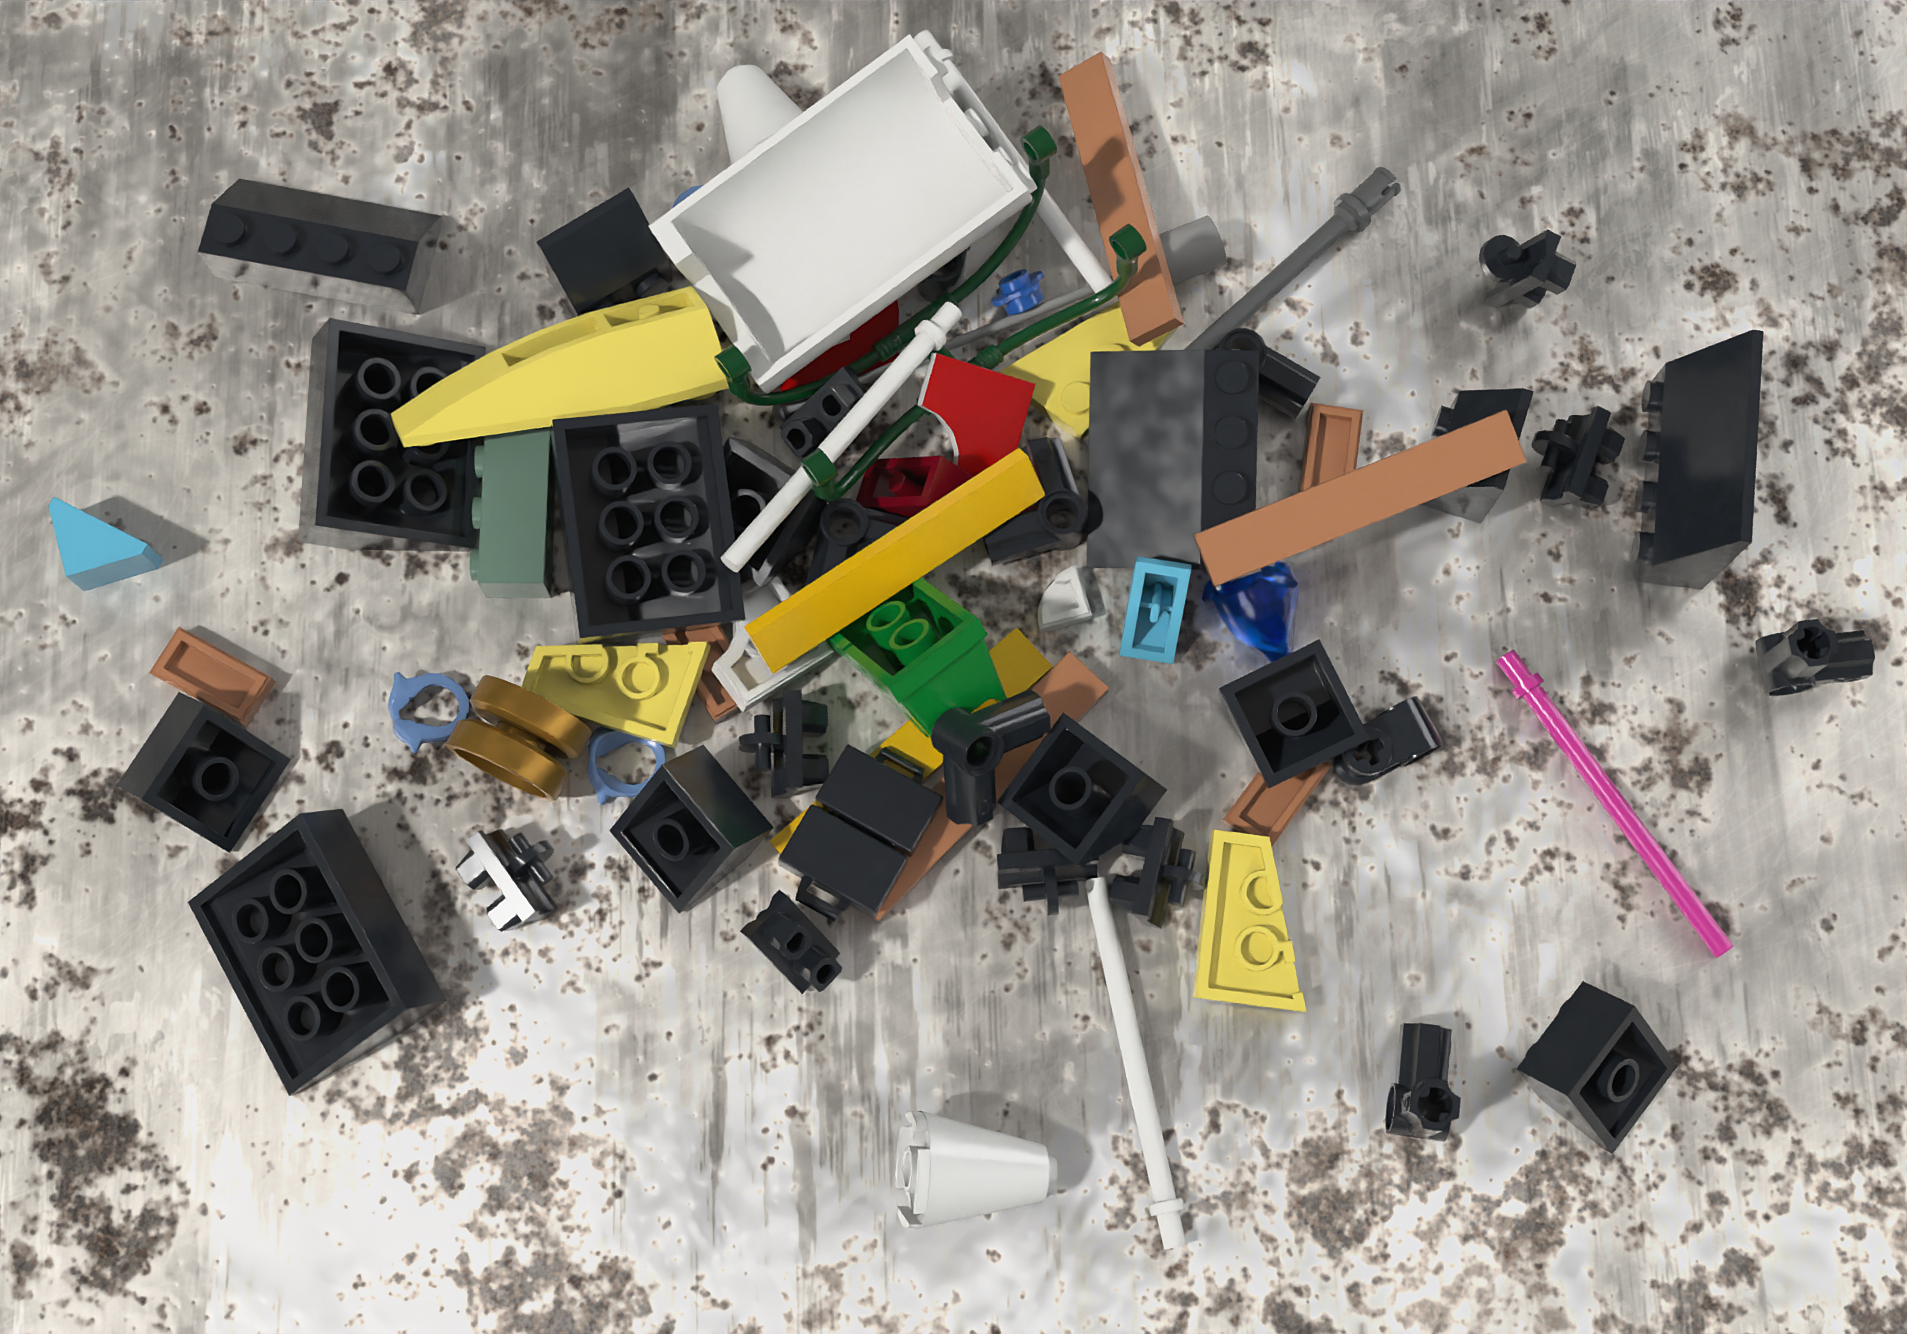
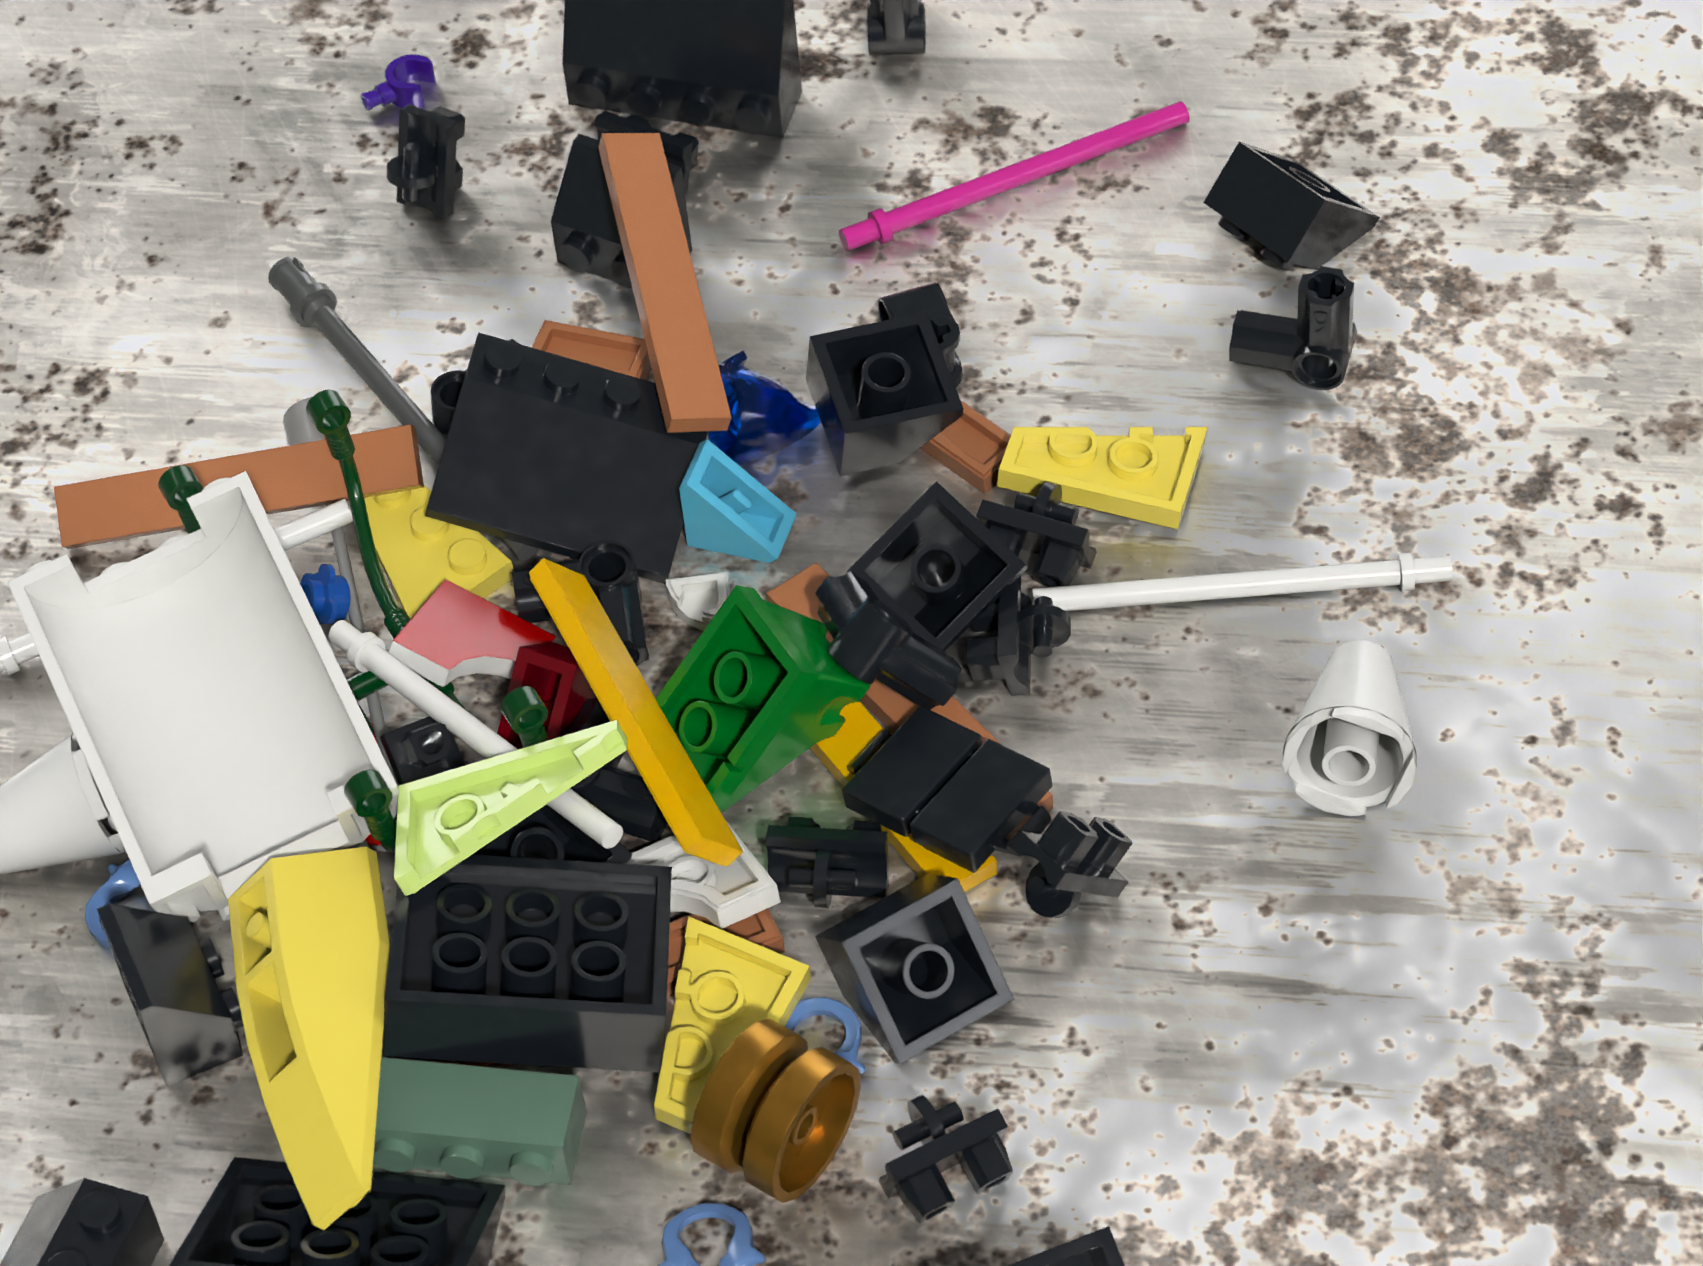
camera: 75 degrees left, 25 degrees down
none -> dark purple piece [360,54,436,111]
none -> yellowish green wing [394,720,627,896]

